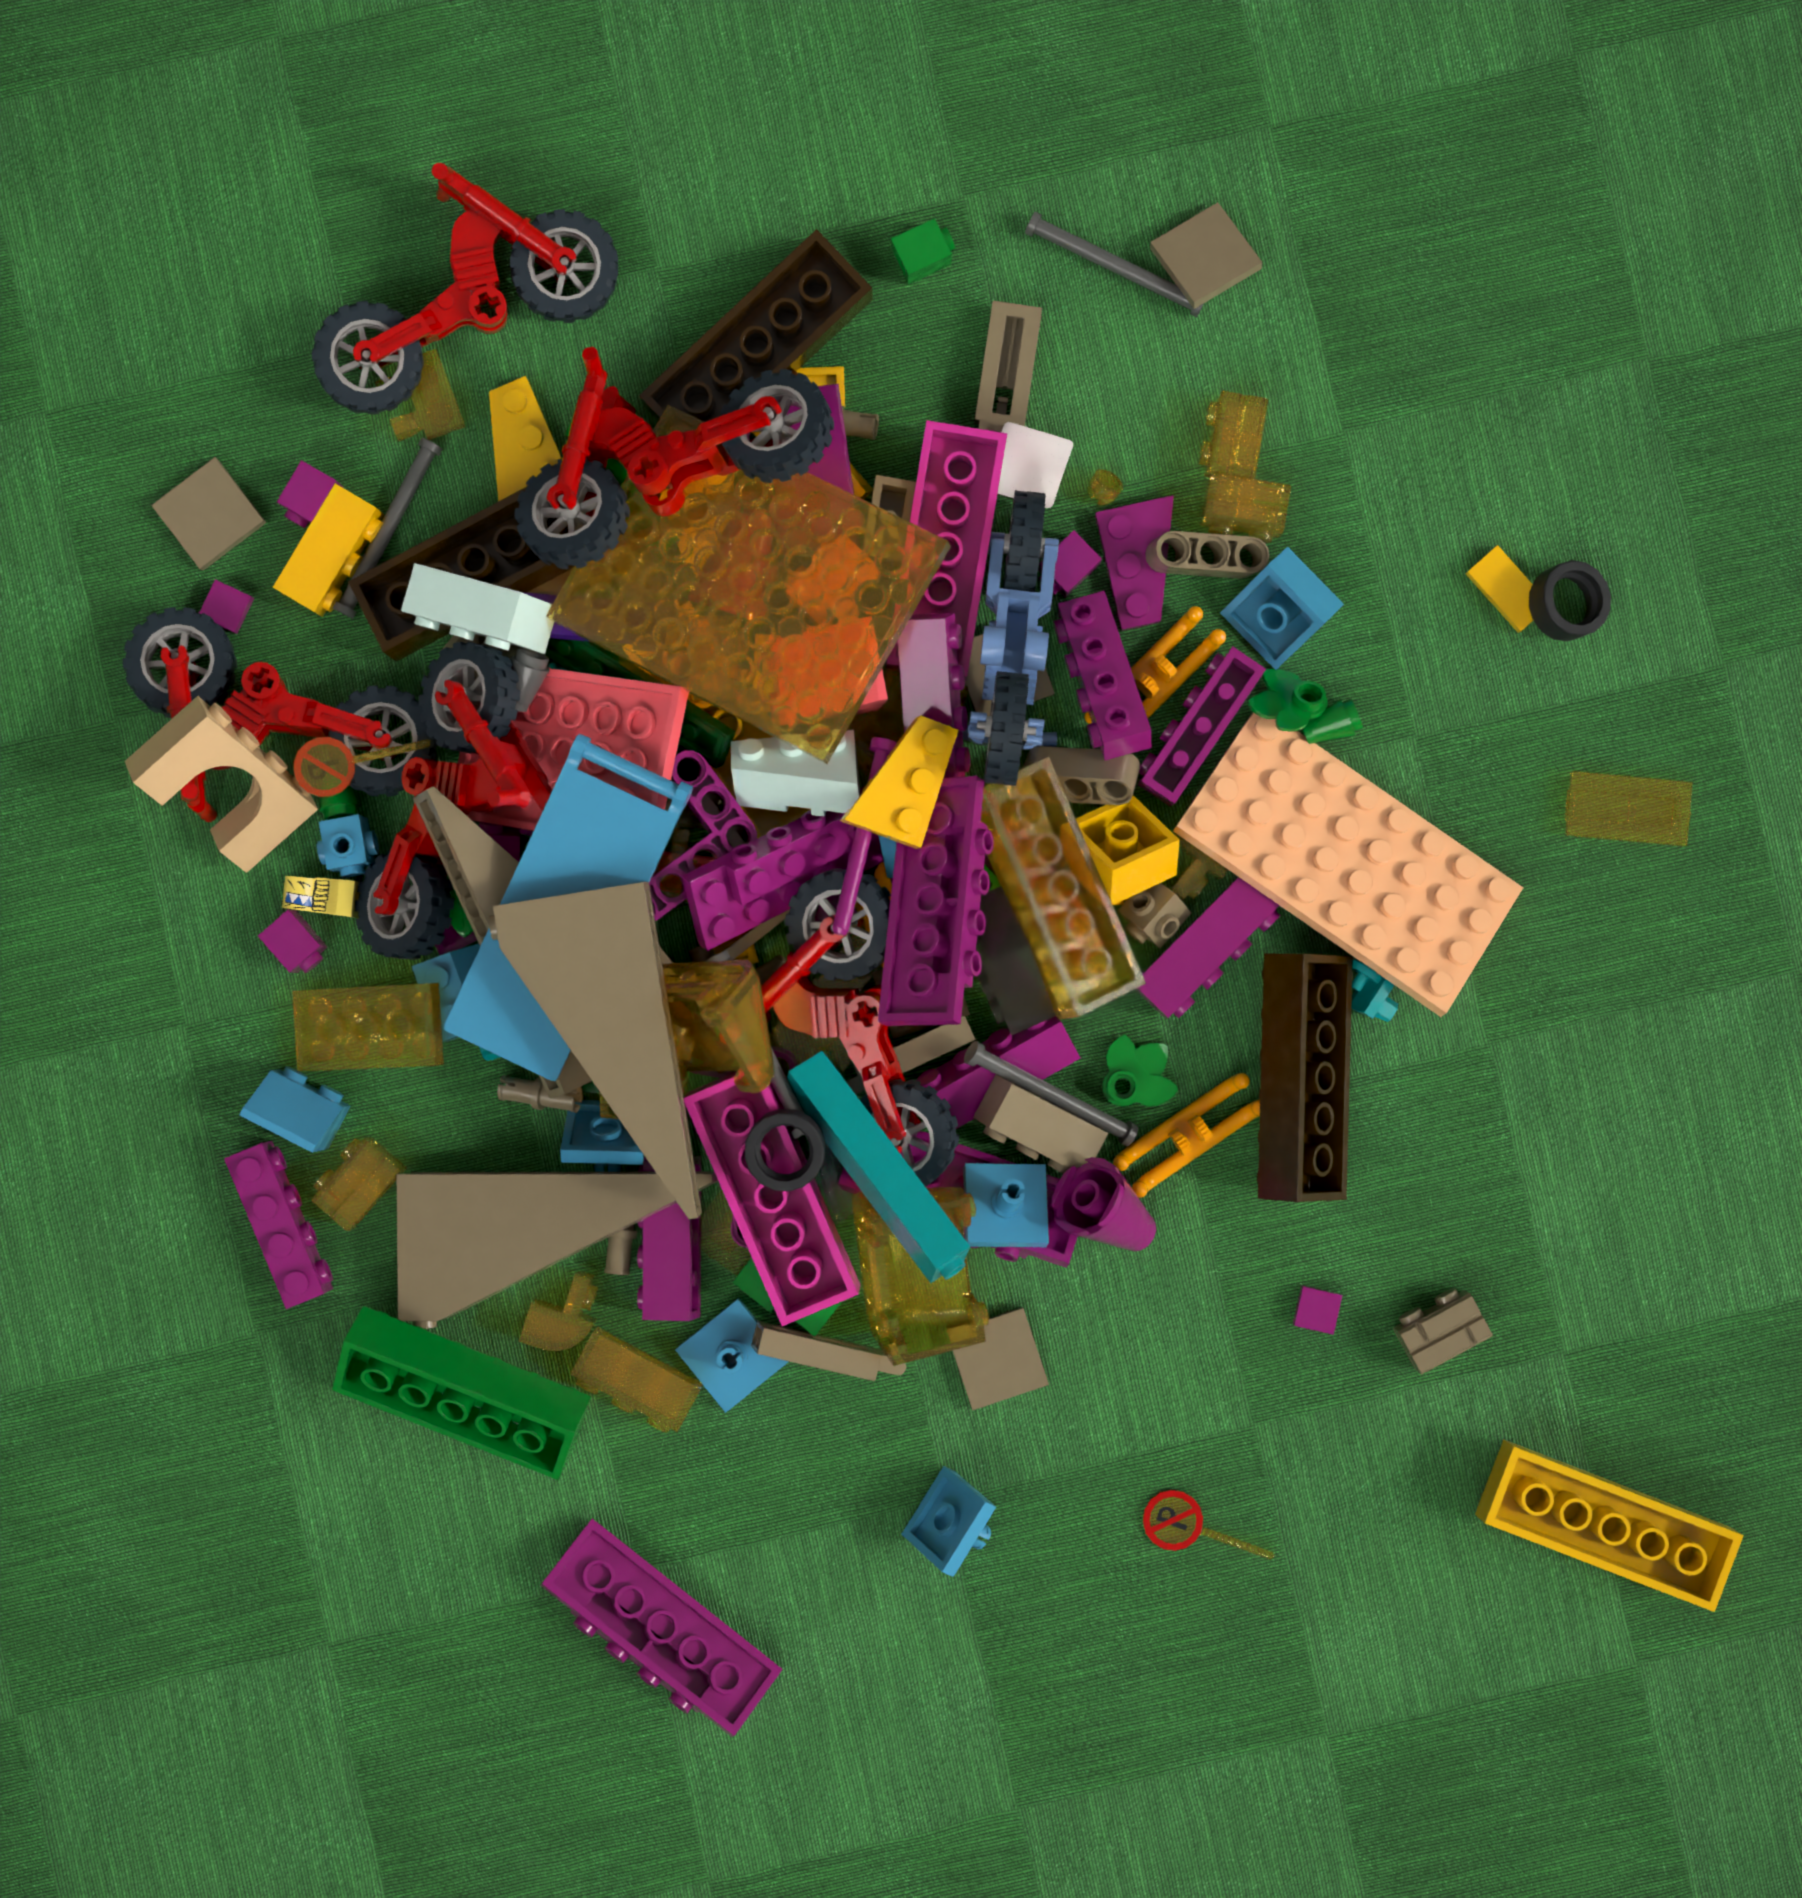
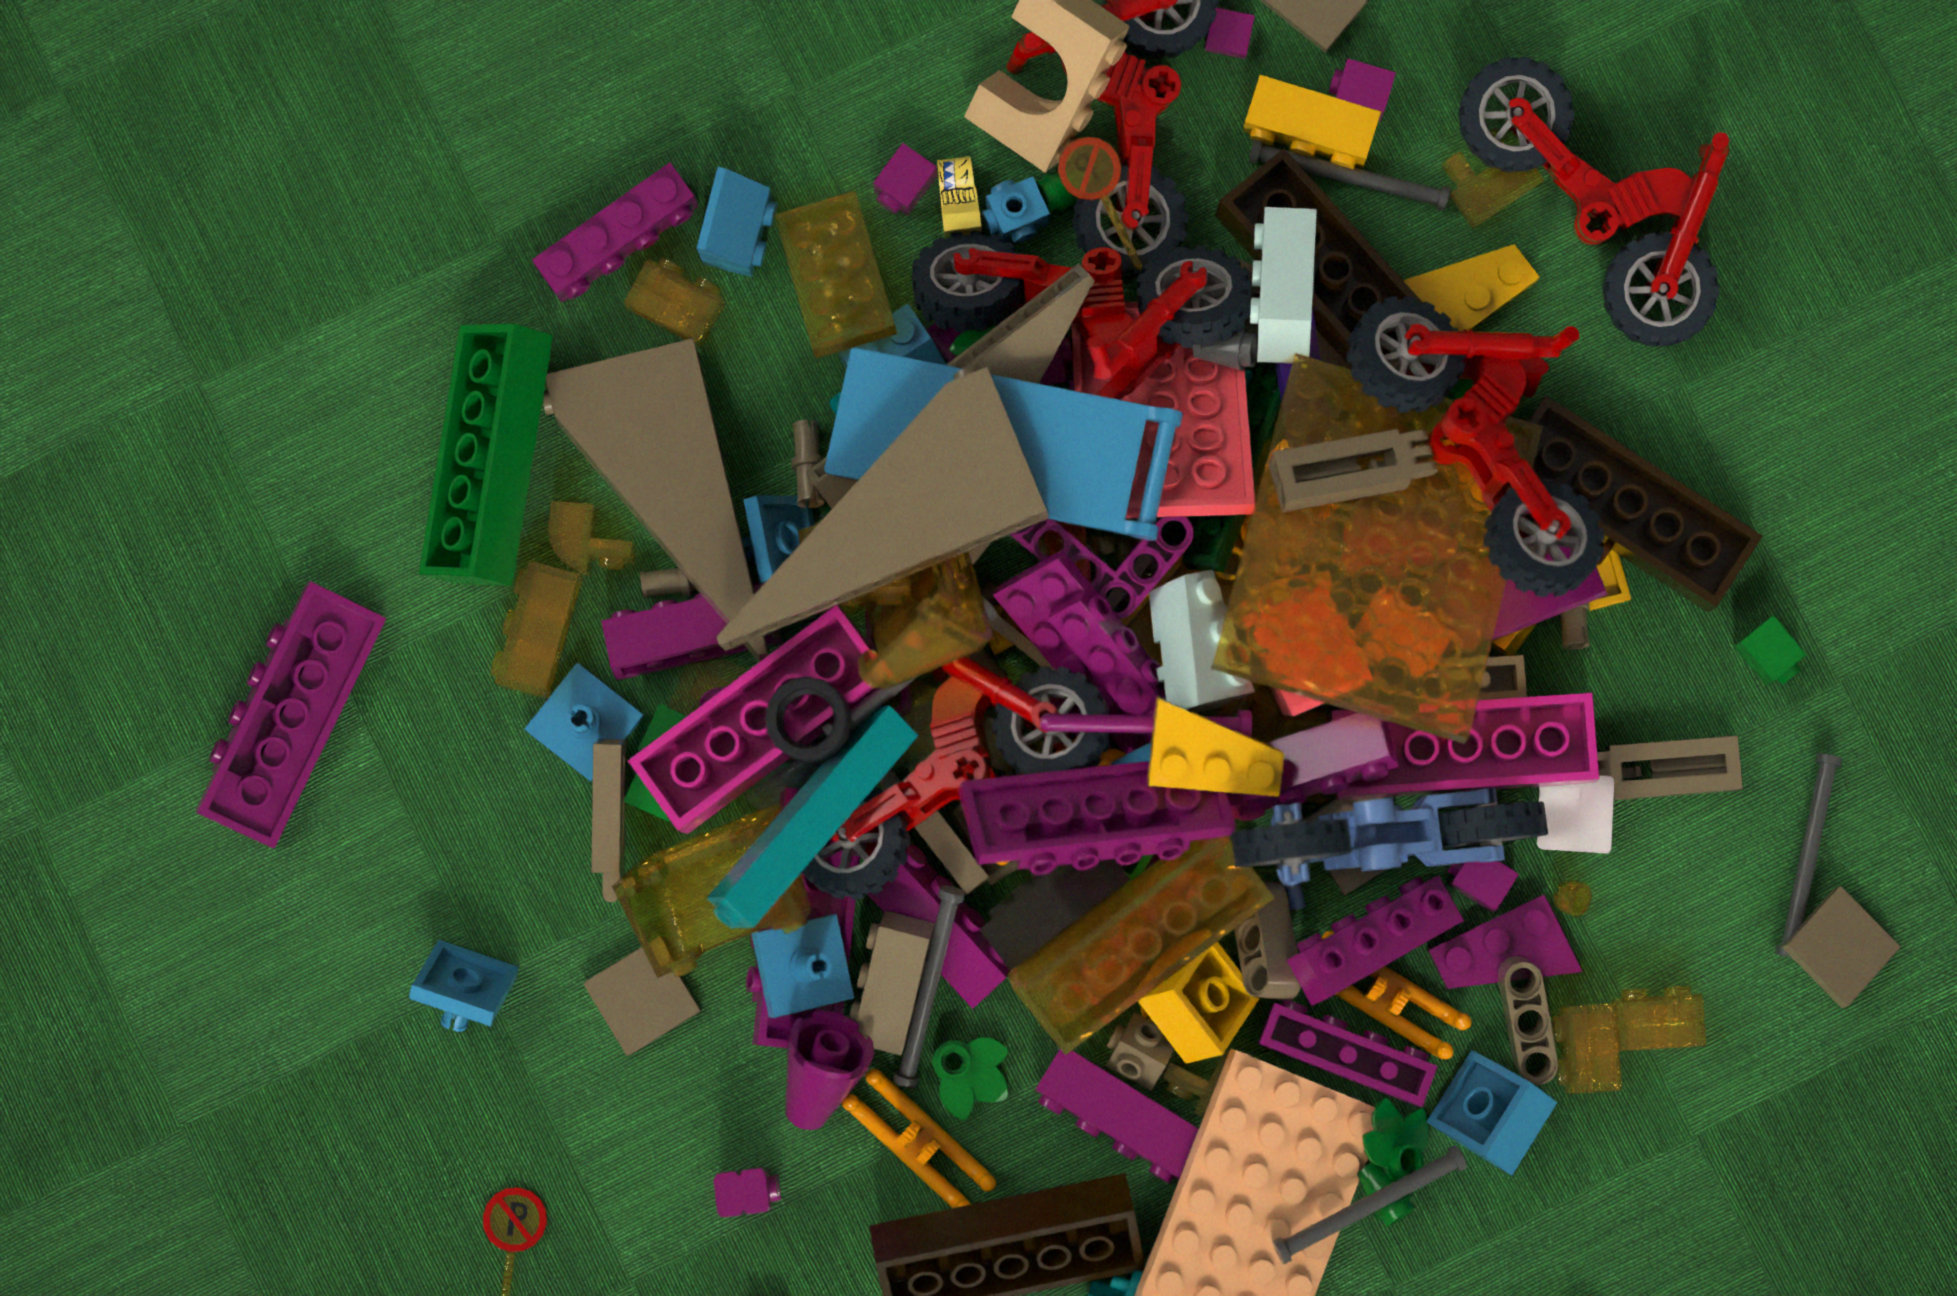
camera: 85 degrees right, 5 degrees down
none -> magenta brick [713,1166,782,1218]
none -> dark tan hinge [1268,429,1438,512]
none -> dark grey bar [1272,1145,1467,1264]

